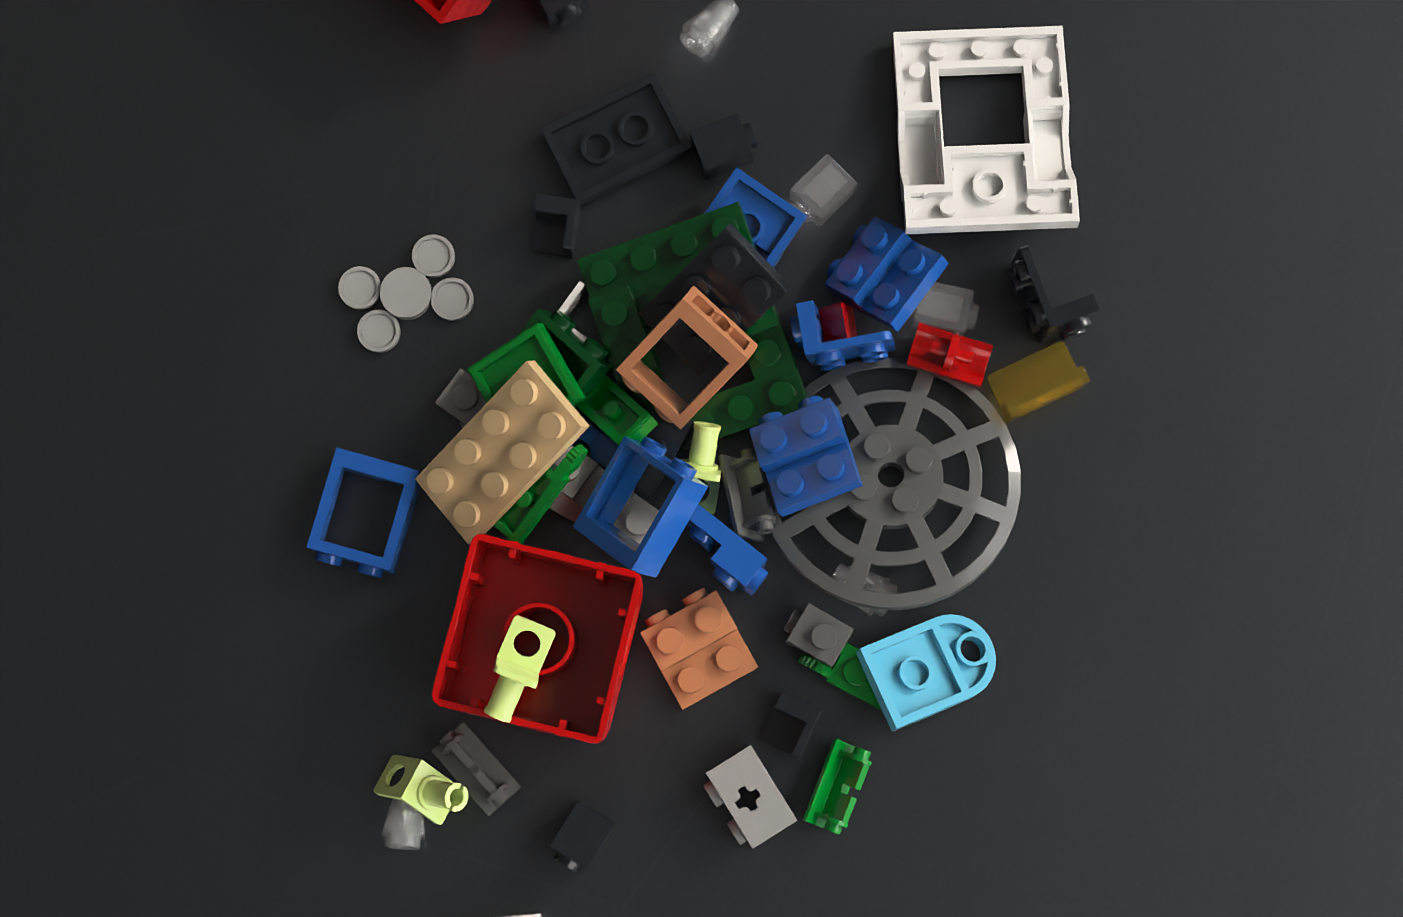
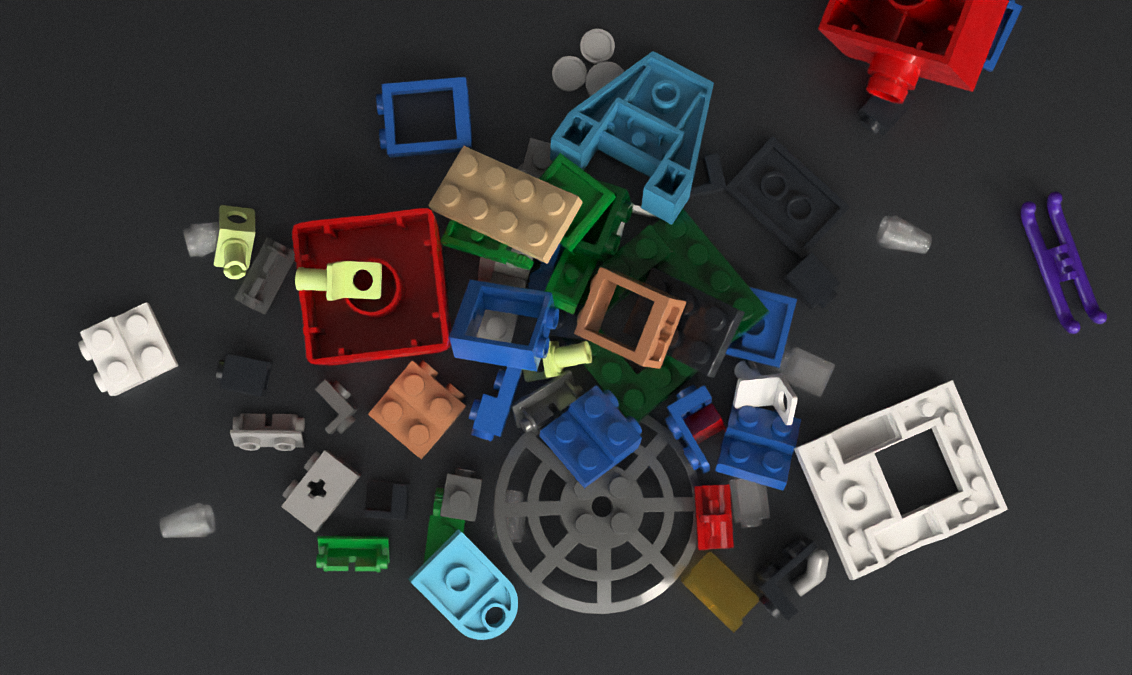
camera: 70 degrees right, 5 degrees up
none -> light grey hinge [230,413,305,451]
none -> dark grey bracket [315,379,358,434]
none -> dark azure wedge [550,51,714,225]
none -> white bracket [733,360,797,425]
none -> light grey arm [790,545,829,597]

